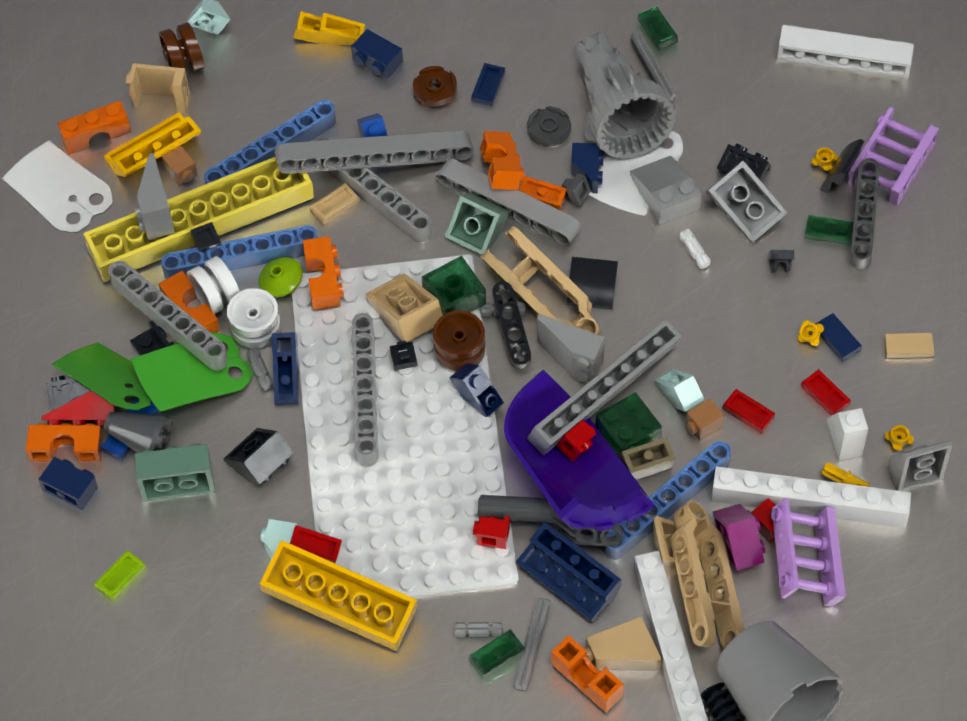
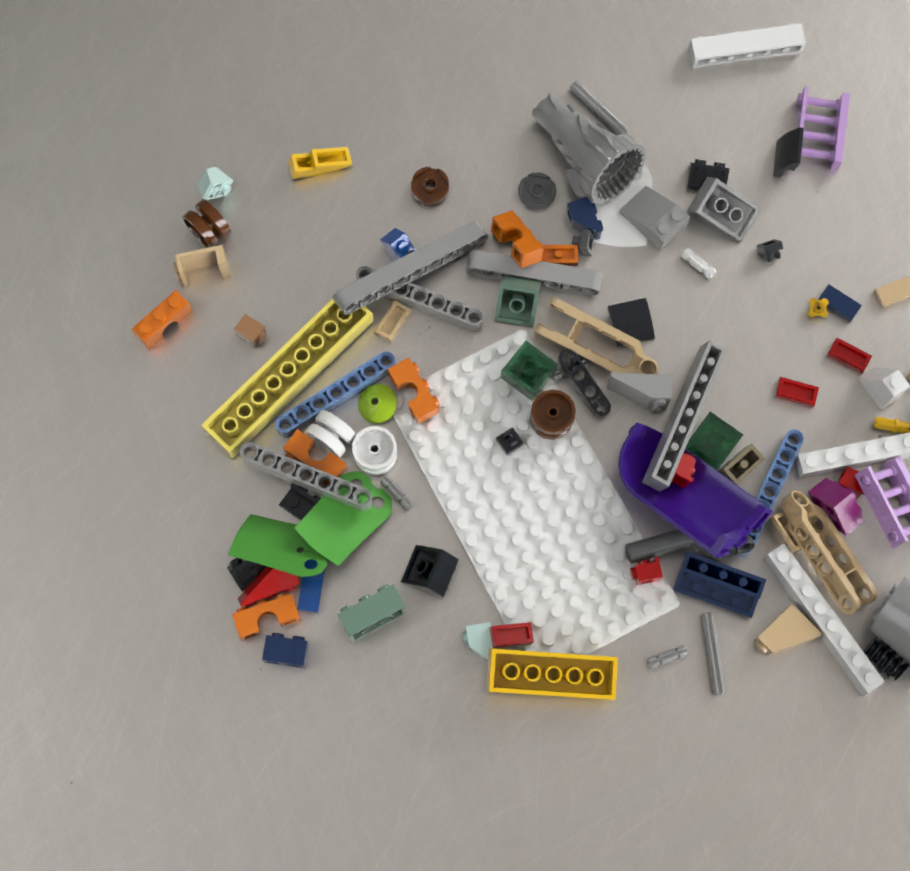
camera: 25 degrees left, 15 degrees up
white piece [2,140,113,232] -> none
lime tile [94,550,147,602] -> none
yellow slope [104,112,201,177] -> none
dark grey cone [104,411,174,453] -> none
light grey slope [135,153,175,240] -> none
black tile [191,222,221,253] -> none
medium blue beam [204,100,336,184] -> none
dark blue slope [272,332,299,404] -> none
dark blue brick [351,29,403,79] -> none
light grey beam [352,313,379,466] -> none
tan slope [365,273,443,342] -> none
dark blue slope [449,363,504,417] -> none
clear green slope [469,629,525,676] -> none
dark blue tile [471,63,505,106] -> none
orange arch [551,635,624,713] -> none
clear green plate [638,6,678,50] -> none
light aqua slope [653,369,704,412] -> none
medium nougat brick [685,398,724,441] -> none
clear green plate [804,215,854,246] -> none
yellow plate [811,148,838,171] -> none
dark grey beam [851,158,880,269] -> none

